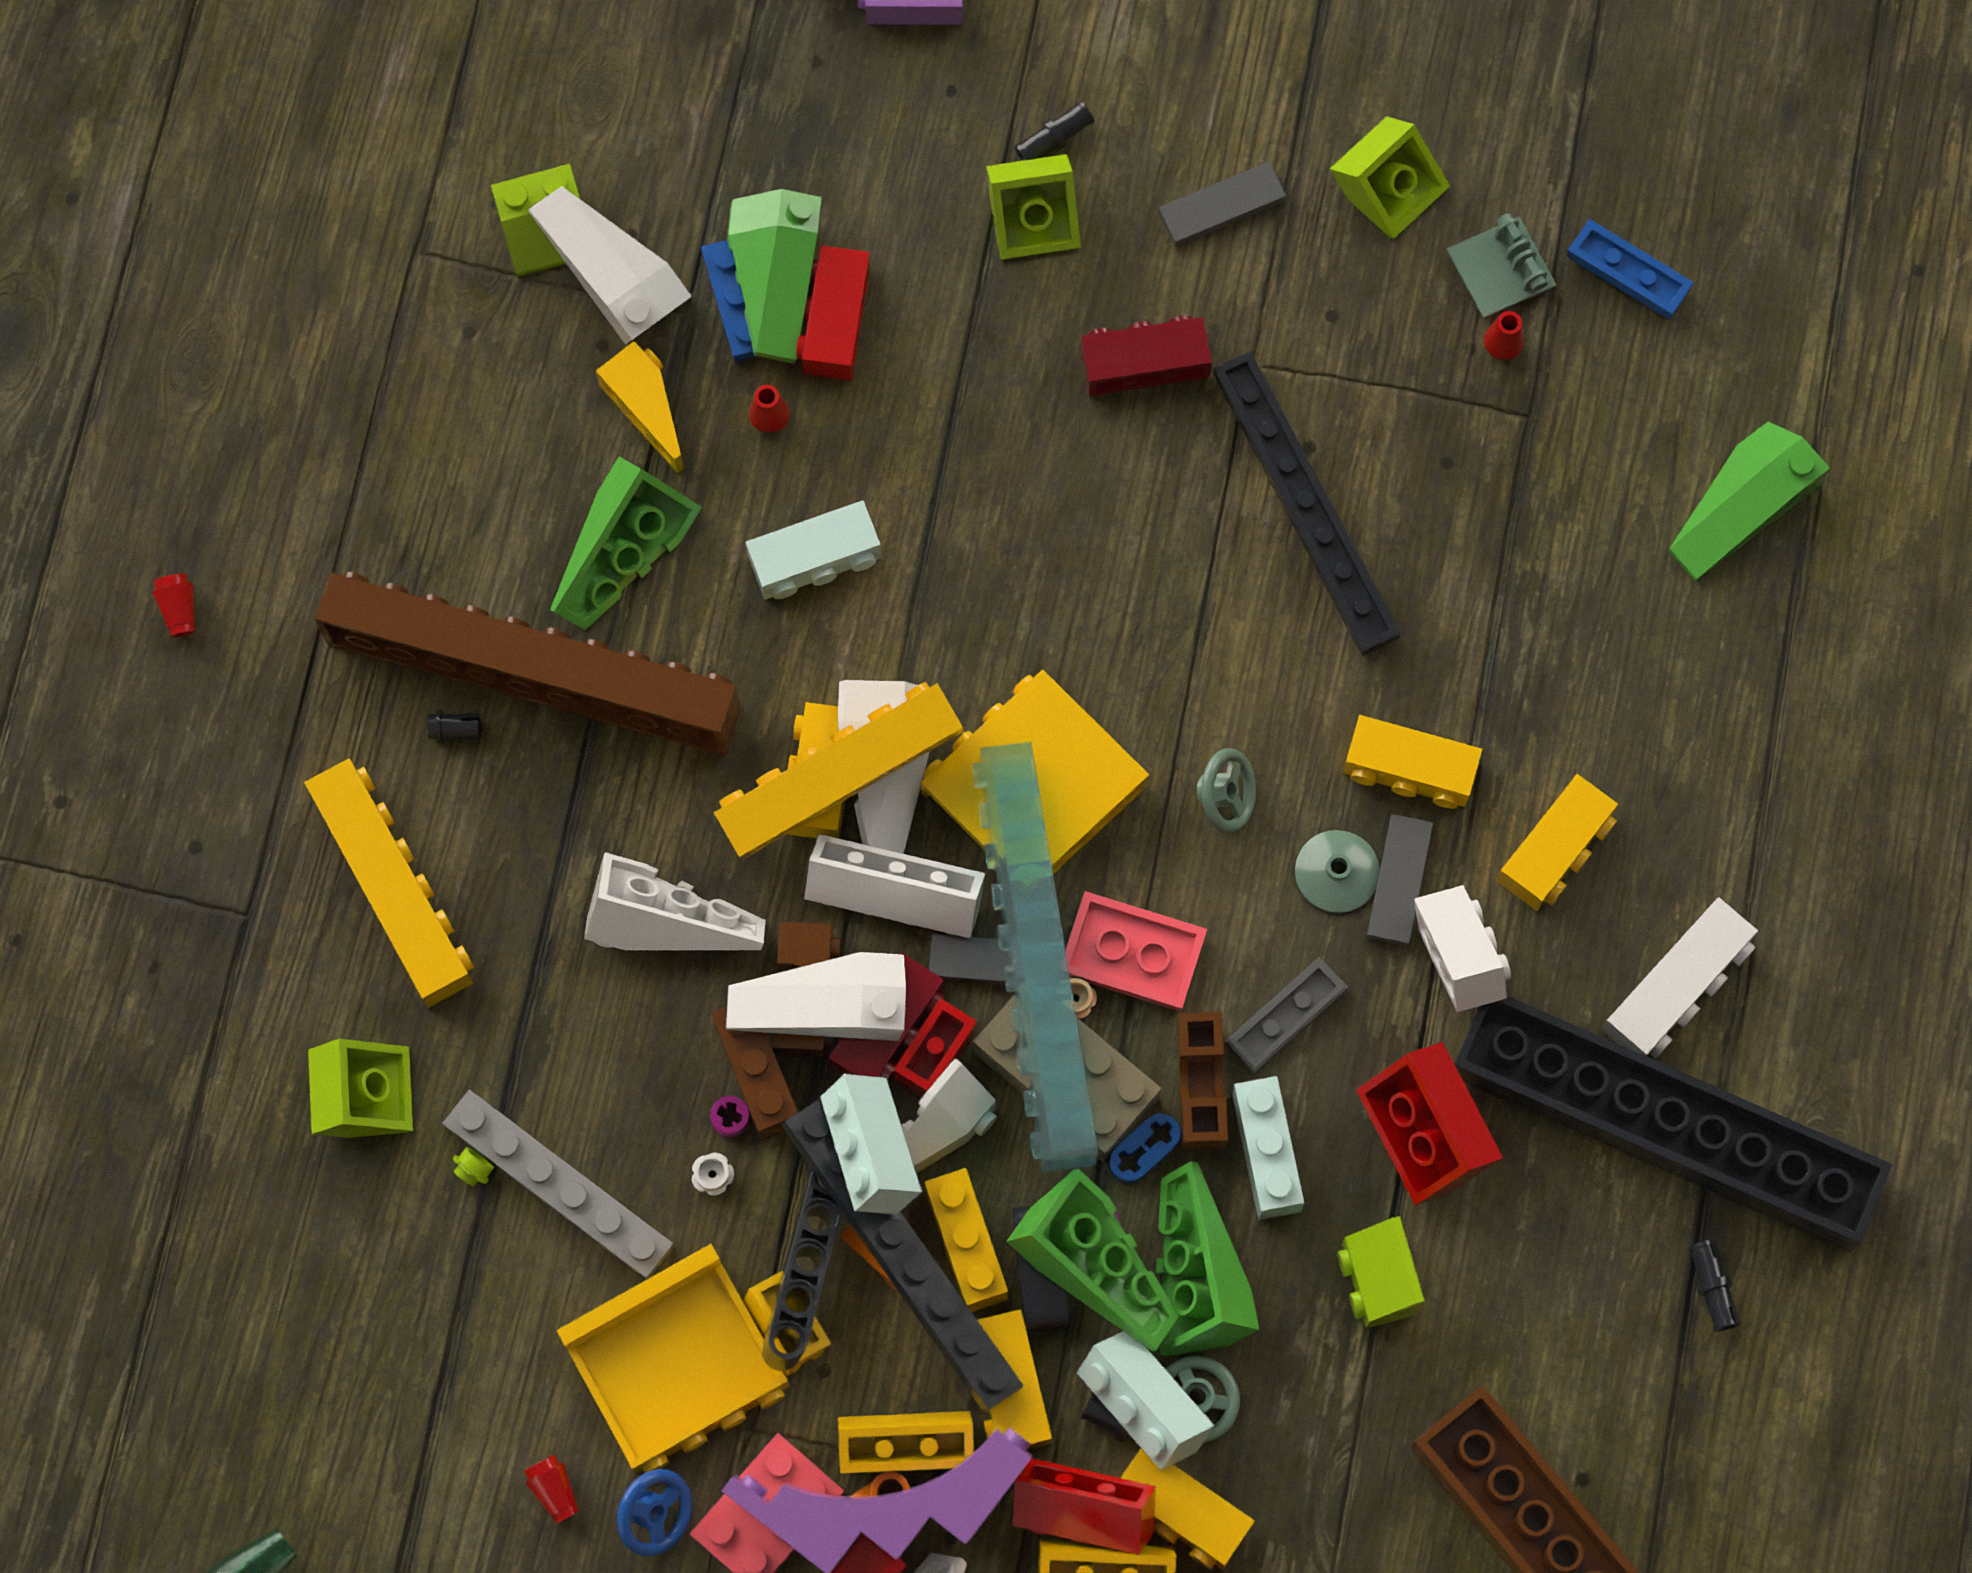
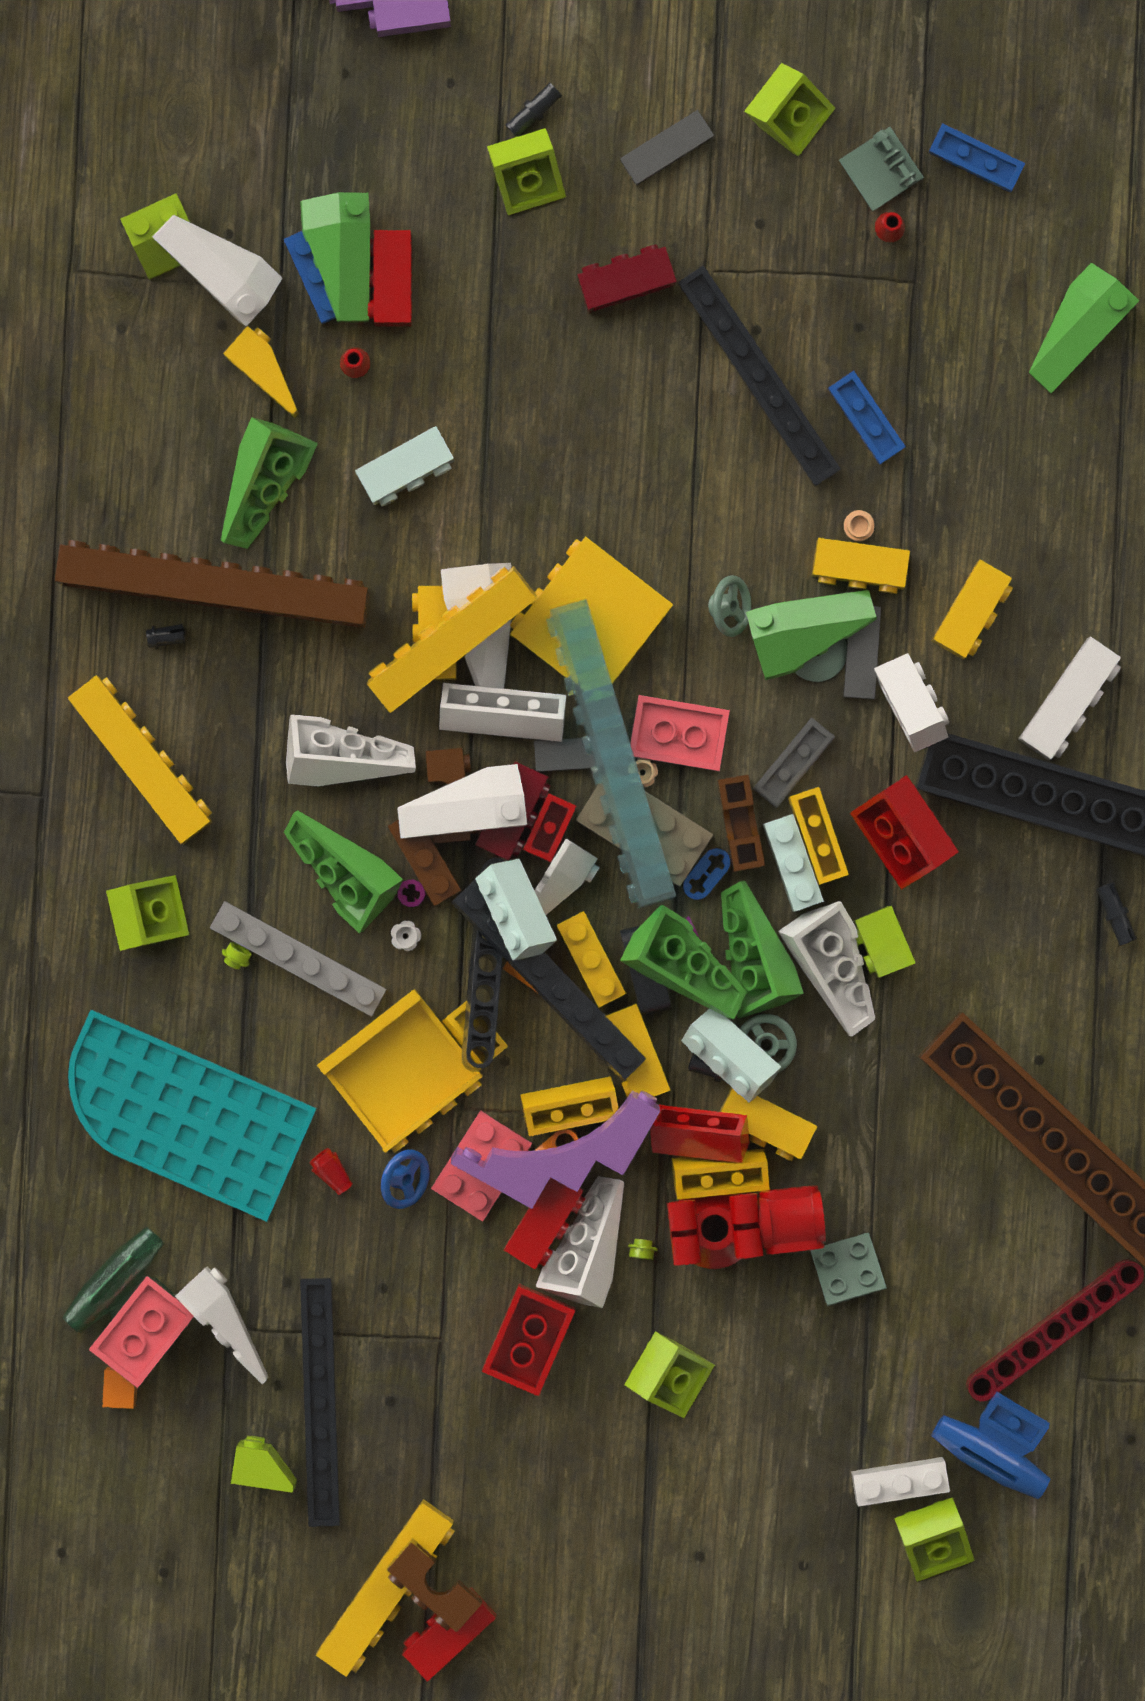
camera: 10 degrees left, 15 degrees up
none -> teal plate [68,1009,317,1222]
none -> bright green wedge [284,810,403,933]
none -> bright green wedge [746,590,877,680]
none -> white wedge [778,901,875,1037]
none -> yellow brick [788,787,849,885]
none -> blue plate [828,371,906,465]
none -> light nougat plate [844,510,875,541]

